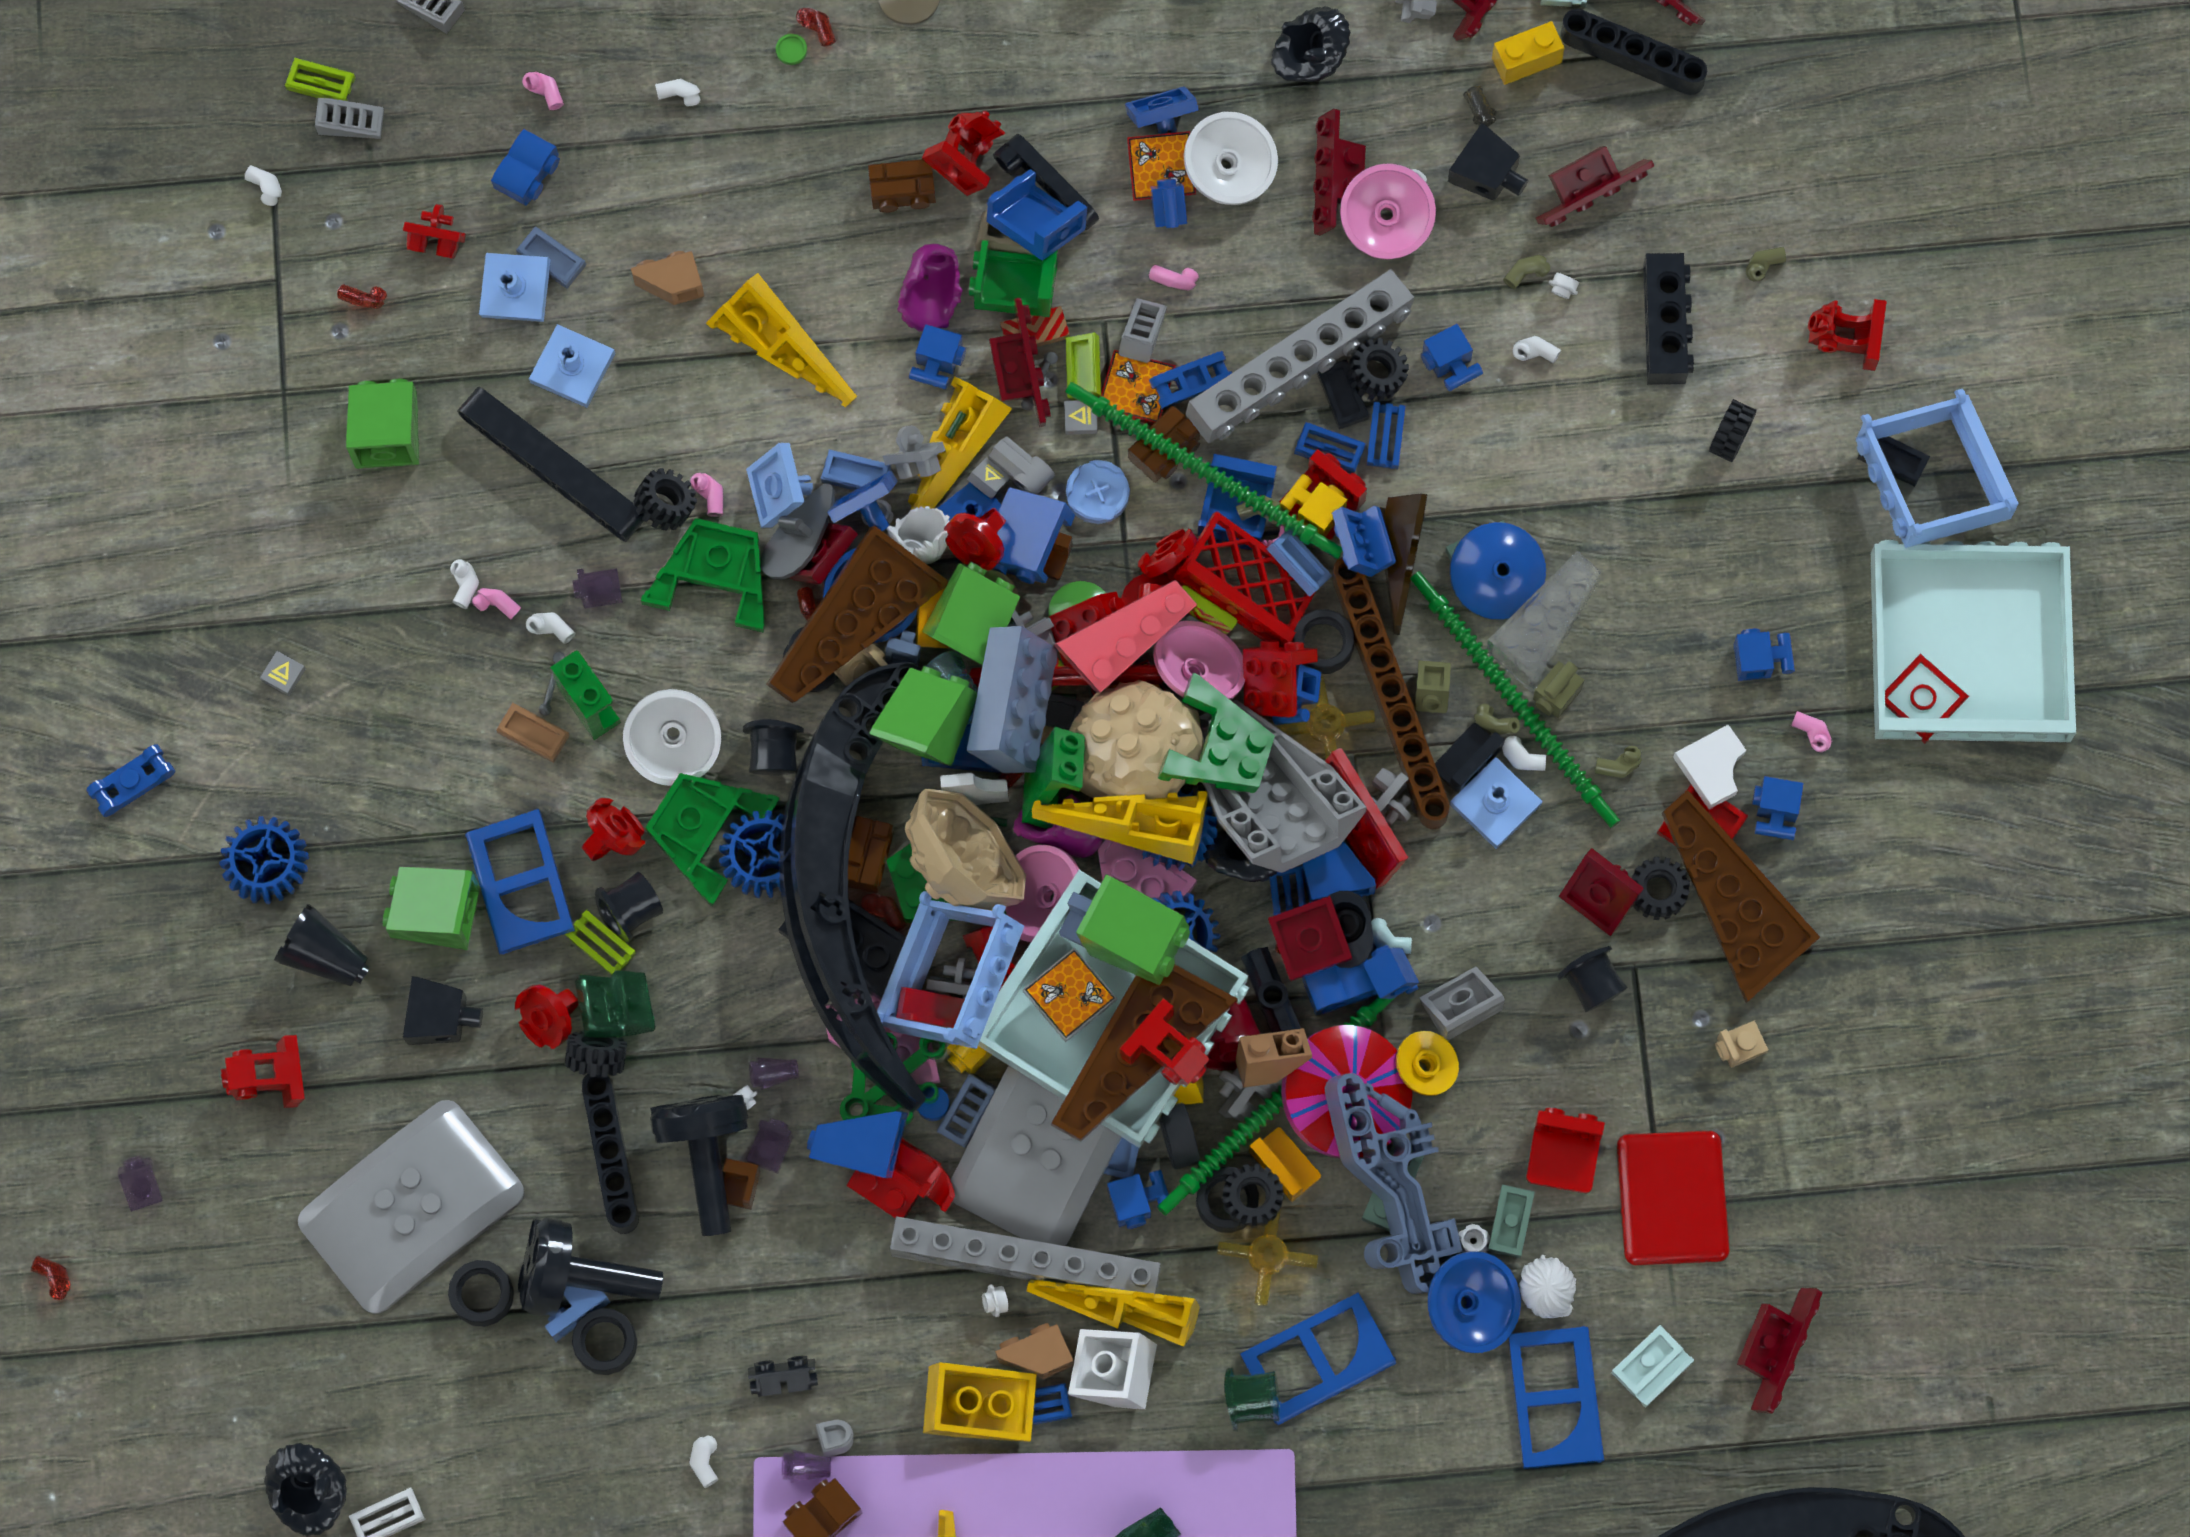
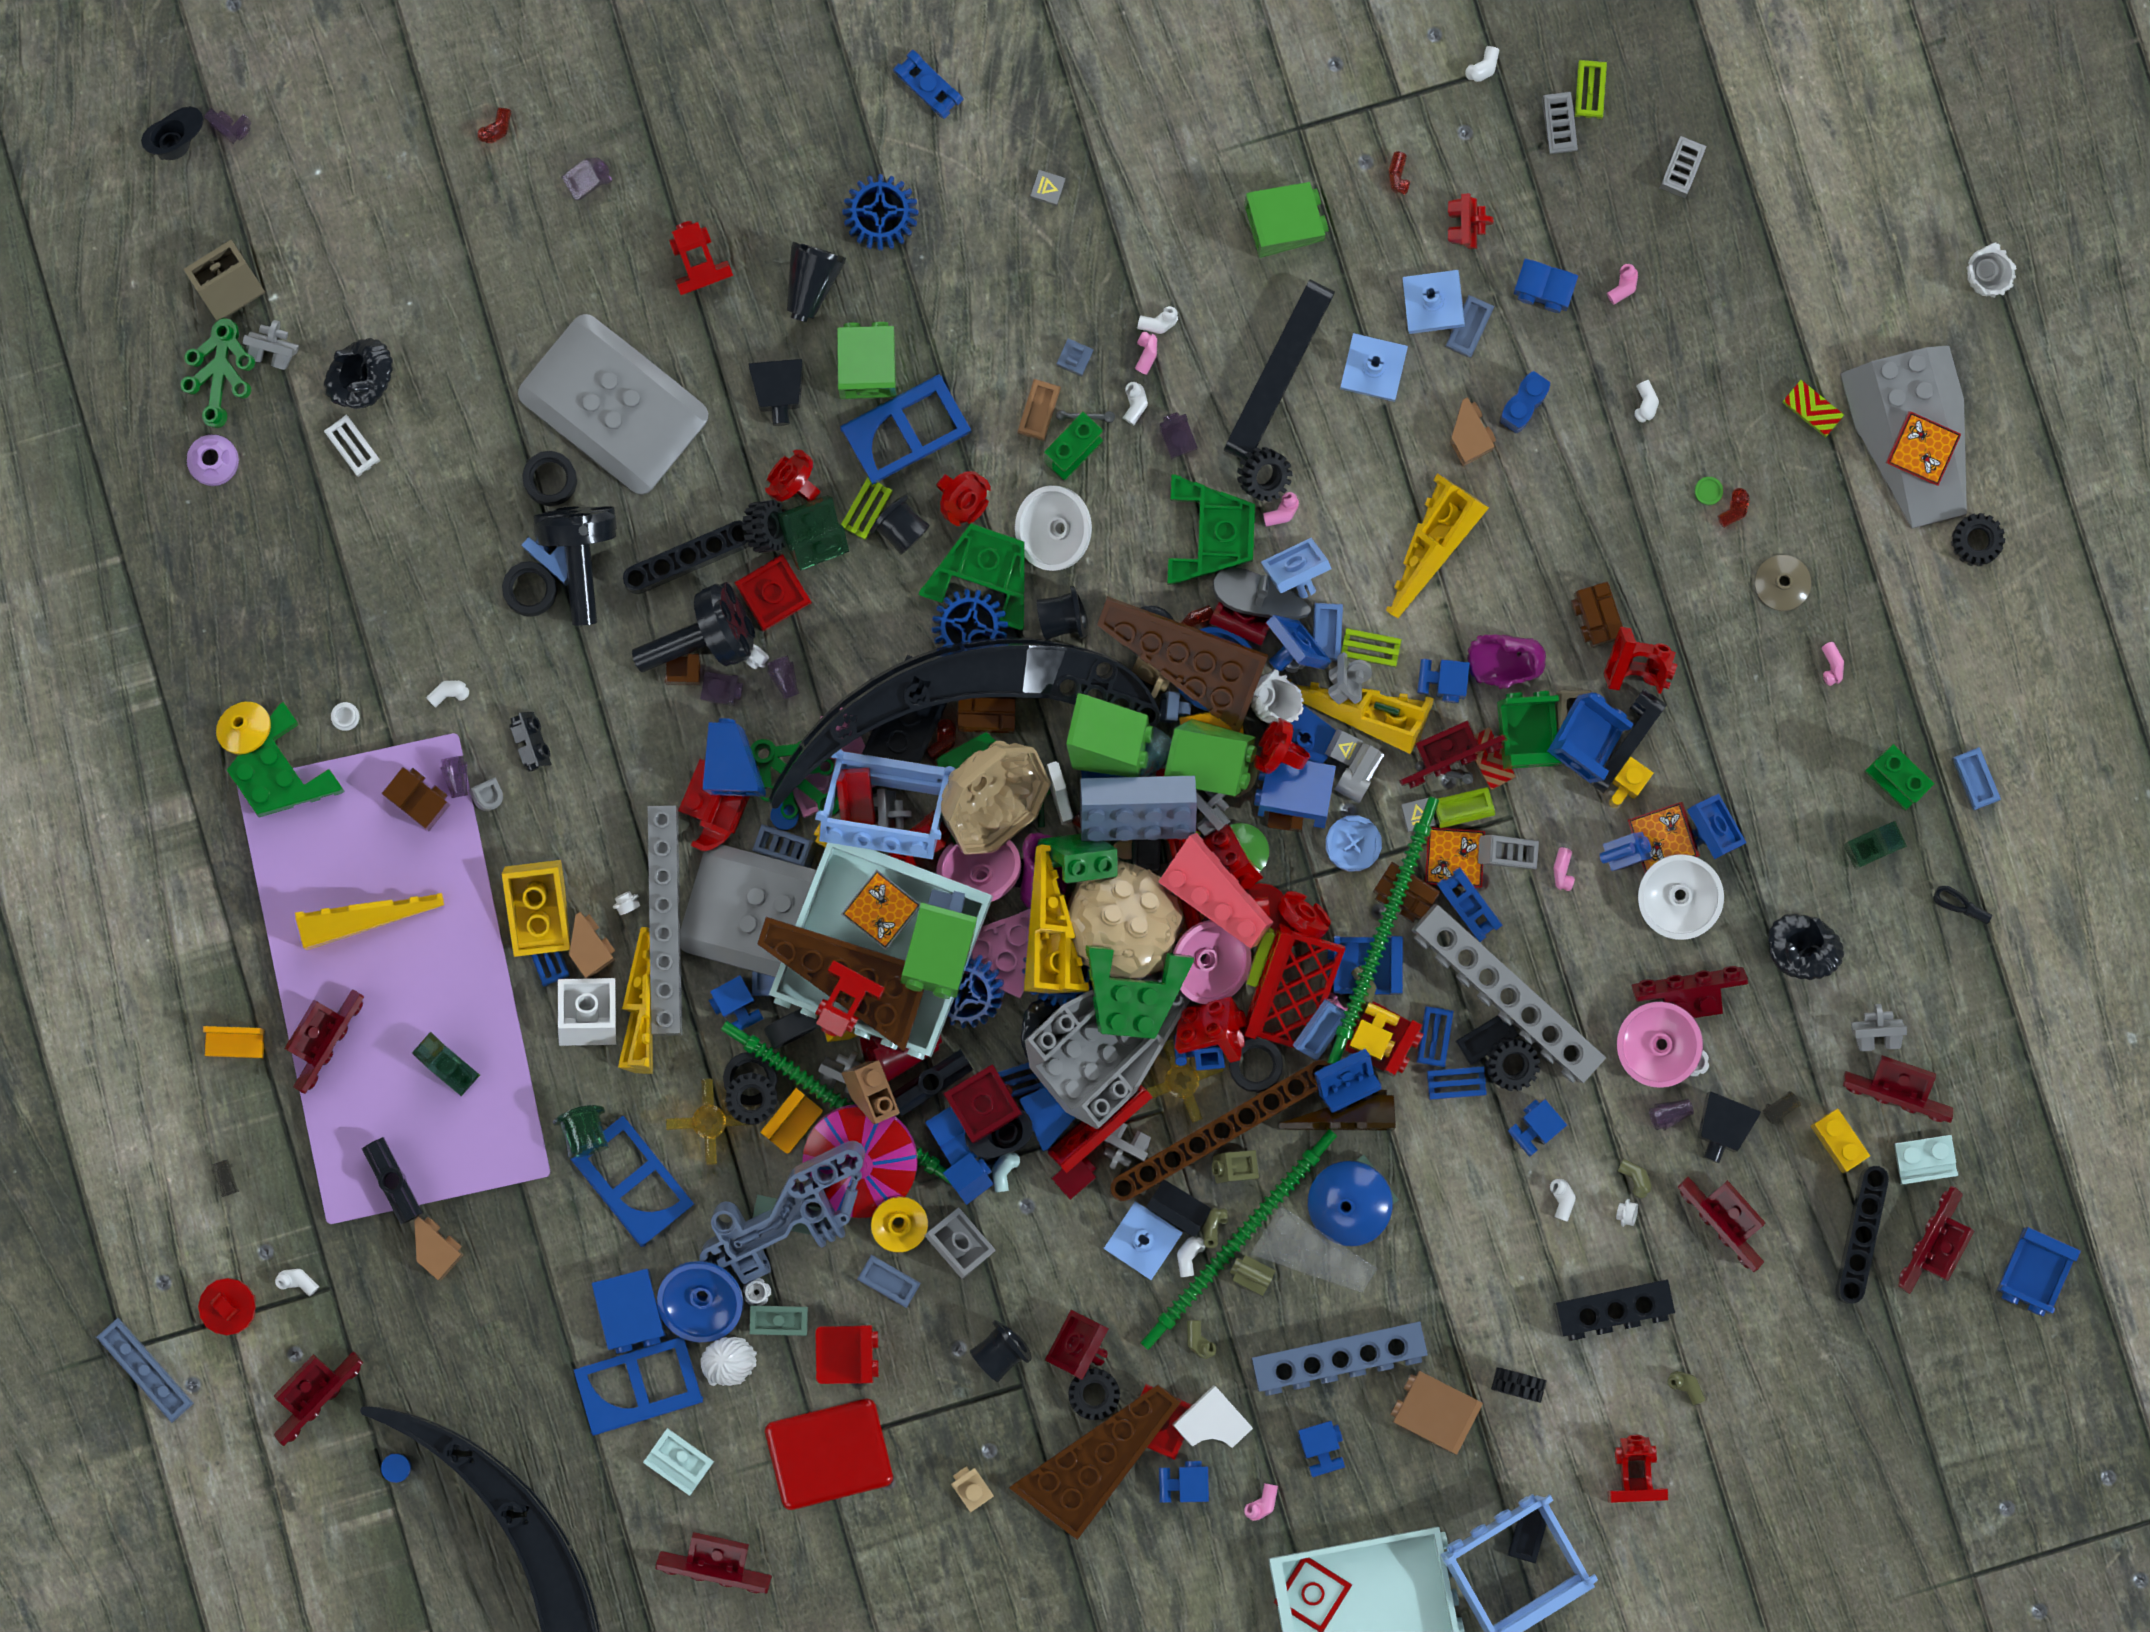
camera: 75 degrees right, 10 degrees up
none -> blue panel [592,1269,666,1354]
none -> red tile [734,554,812,632]
none -> sand blue tile [857,1255,921,1308]
none -> dark red brick [1051,1157,1096,1200]
none -> sand blue tile [1056,338,1094,377]
none -> sand blue brick [1251,1322,1428,1396]
none -> lime tile [1341,628,1402,668]
none -> medium nougat slope [1390,1371,1483,1455]
none -> blue brick [1500,371,1550,433]
none -> yellow brick [1609,757,1654,808]
none -> clear purple cone [1649,1099,1694,1131]

